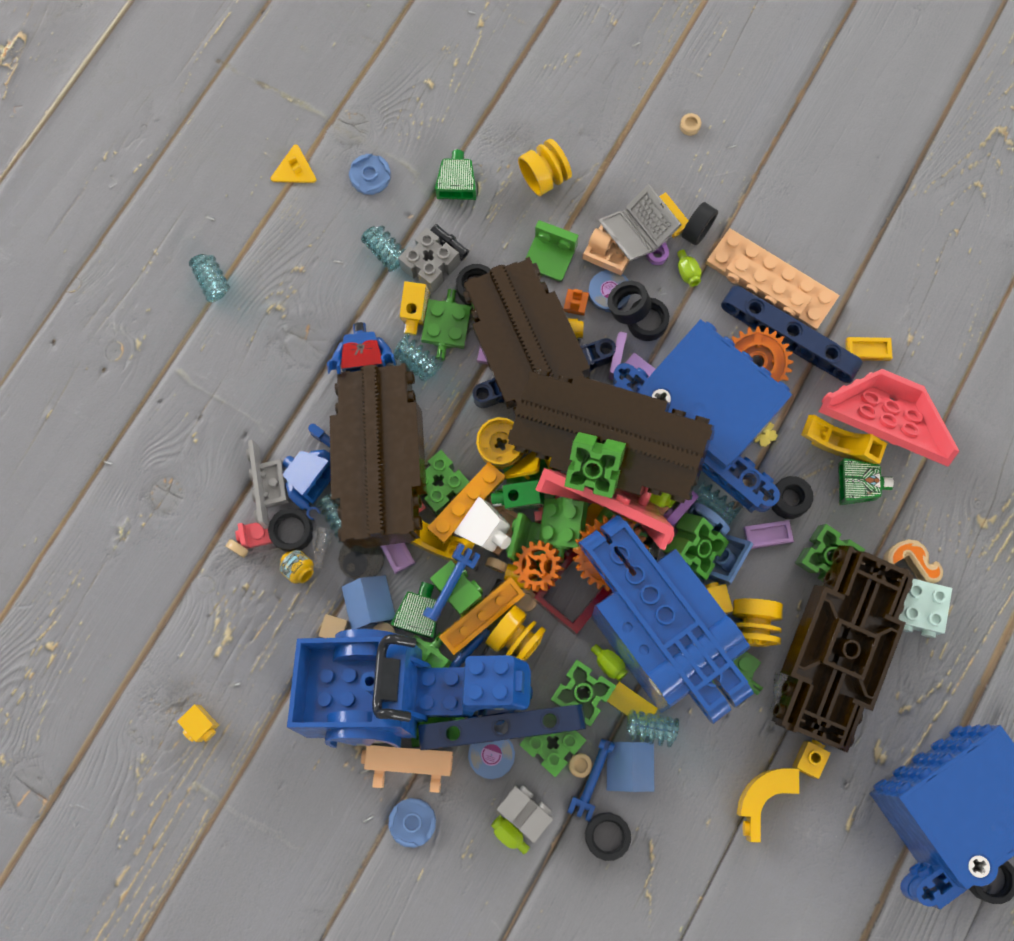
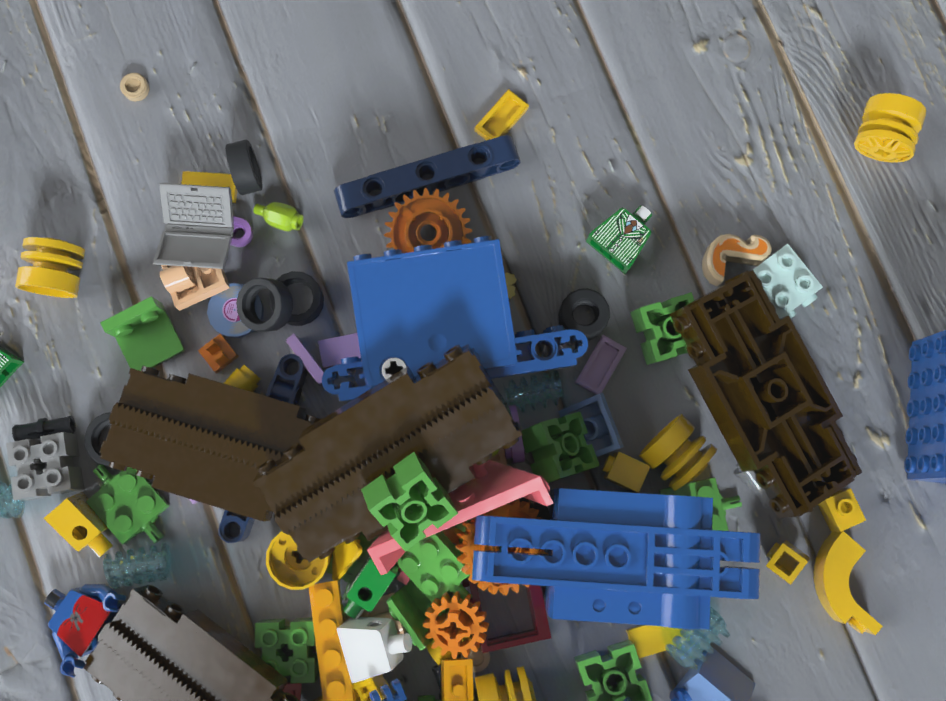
camera: 55 degrees left, 5 degrees up
tan tile [485,557,508,574] -> none
lime plant [591,644,628,681] -> none
medium blue tile [688,502,730,537] -> none
light nougat plate [706,228,840,331] -> none
yellow arch [801,415,887,464] -> none
coral piece [818,369,959,467] -> none
none -> yellow brick [766,540,810,585]

